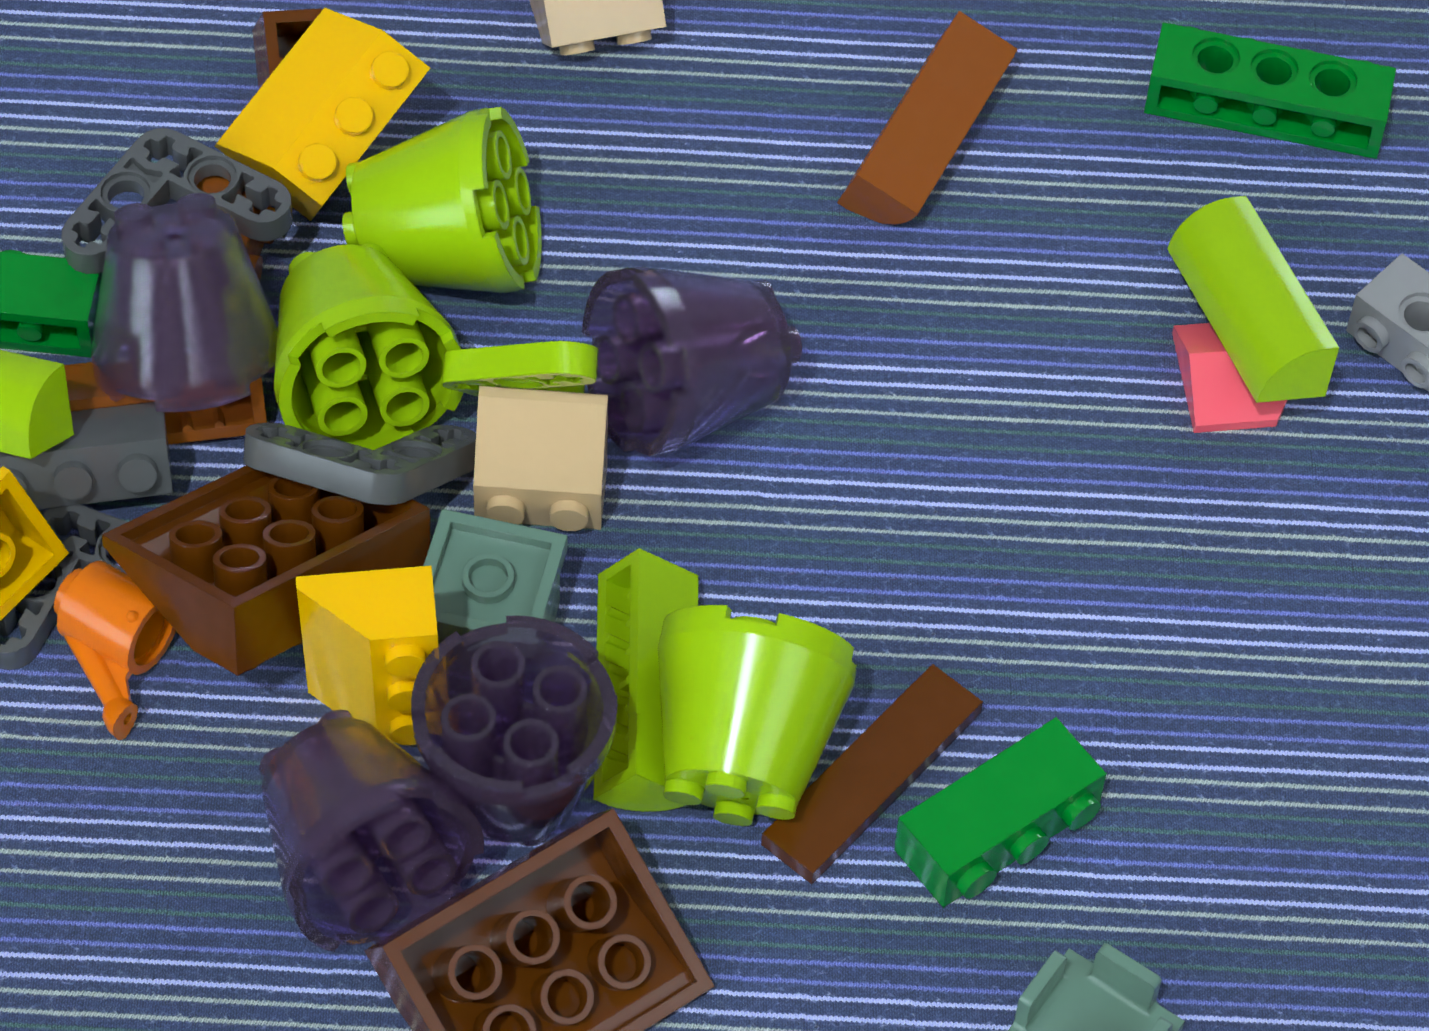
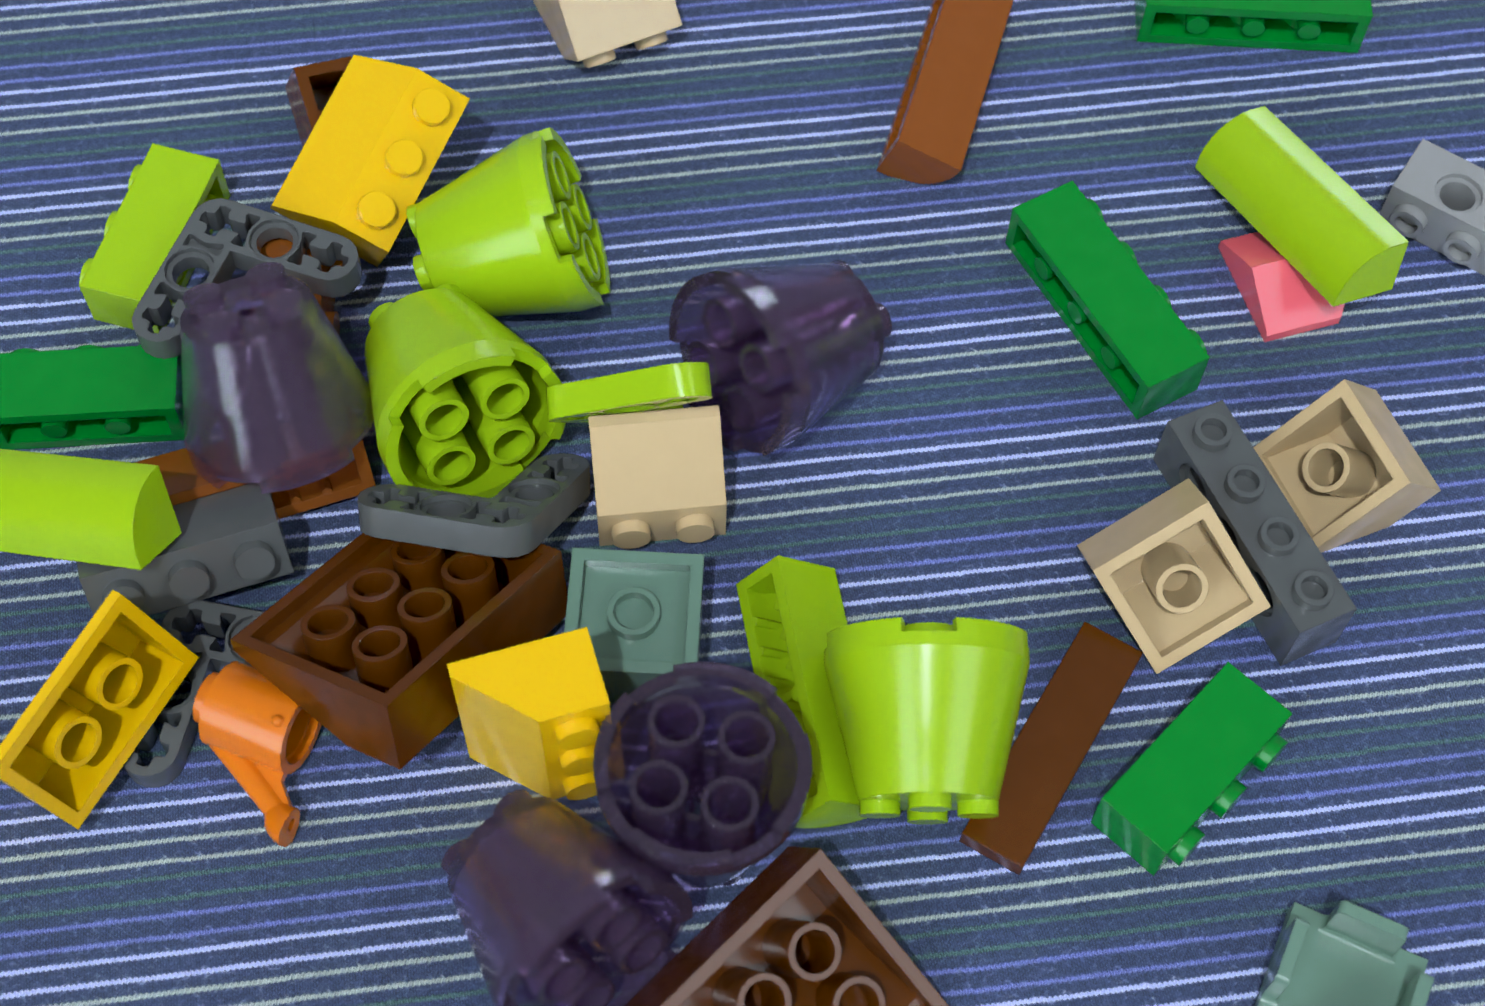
camera: 10 degrees left, 5 degrees up
none -> lime brick [79,143,230,334]
none -> green brick [1005,180,1210,420]
none -> tan slope [1077,478,1271,674]
none -> dark grey brick [1153,400,1357,666]
none -> tan slope [1253,379,1441,553]

